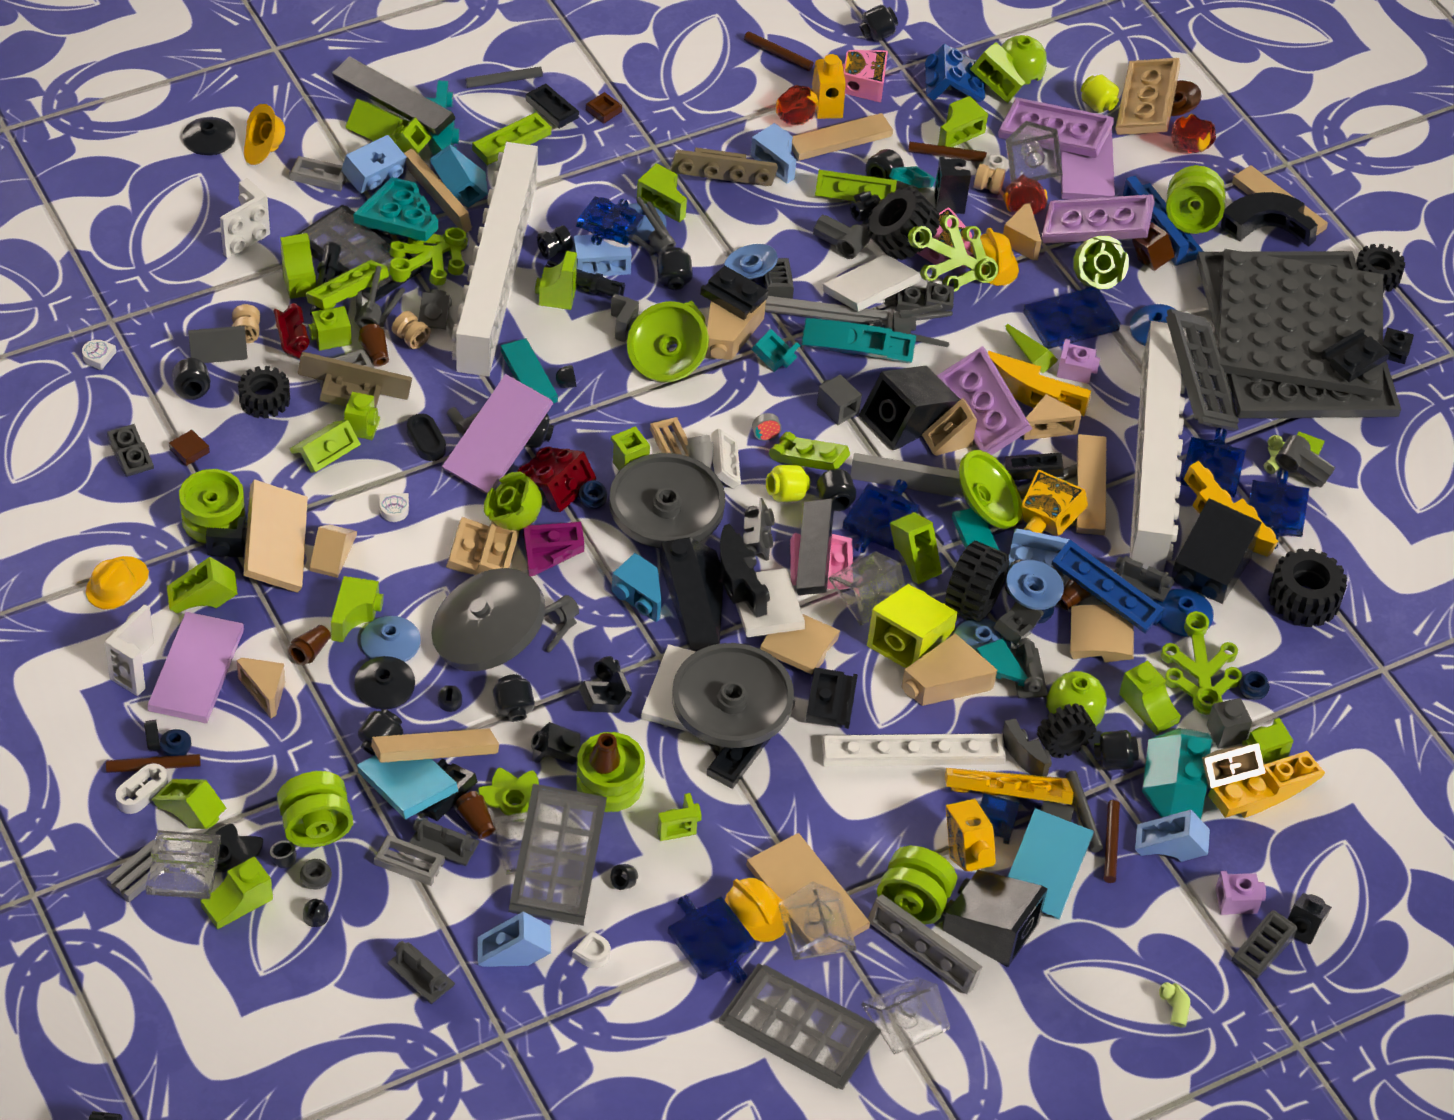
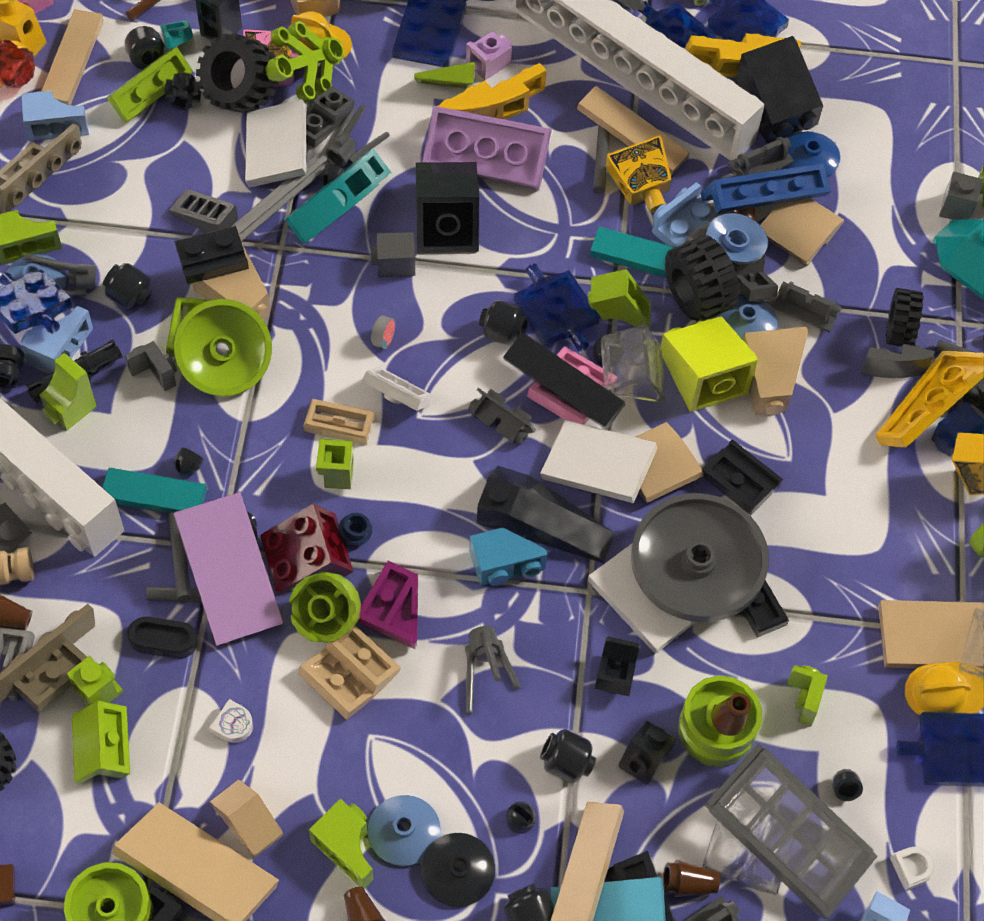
camera: 55 degrees left, 10 degrees up
dark grey dish [431,568,546,671] -> none
lime plate [478,767,539,817] -> none
black hinge [594,656,621,682] -> none
dark grey dish [609,453,725,548] -> none
light grey cone [686,435,714,470] -> none
black slope [720,524,770,618] -> none
medium blue dish [725,244,778,279] -> none
teal bracket [751,329,801,372] -> none
neon yellow head [766,464,810,502] -> none
lime plate [769,432,850,470] -> none
dark grey piece [813,214,870,259] -> none
white tile [821,734,1006,766] -> none
light grey tile [850,453,963,498] -> none
tan slope [922,398,977,456] -> none
lime dish [959,450,1022,529] -> none
teal tile [976,639,1028,687] -> none
black plate [1005,453,1064,480] -> none
tan slope [1022,394,1081,440] -> none
lime cylinder [1046,671,1107,726] -> none
black head [1094,730,1139,771] -> none
lime arch [1119,660,1181,735] -> none
lime plant [1161,611,1242,715] -> none
dark blue plate [1239,671,1270,700] -> none
black tyre [1268,549,1347,627] -> none

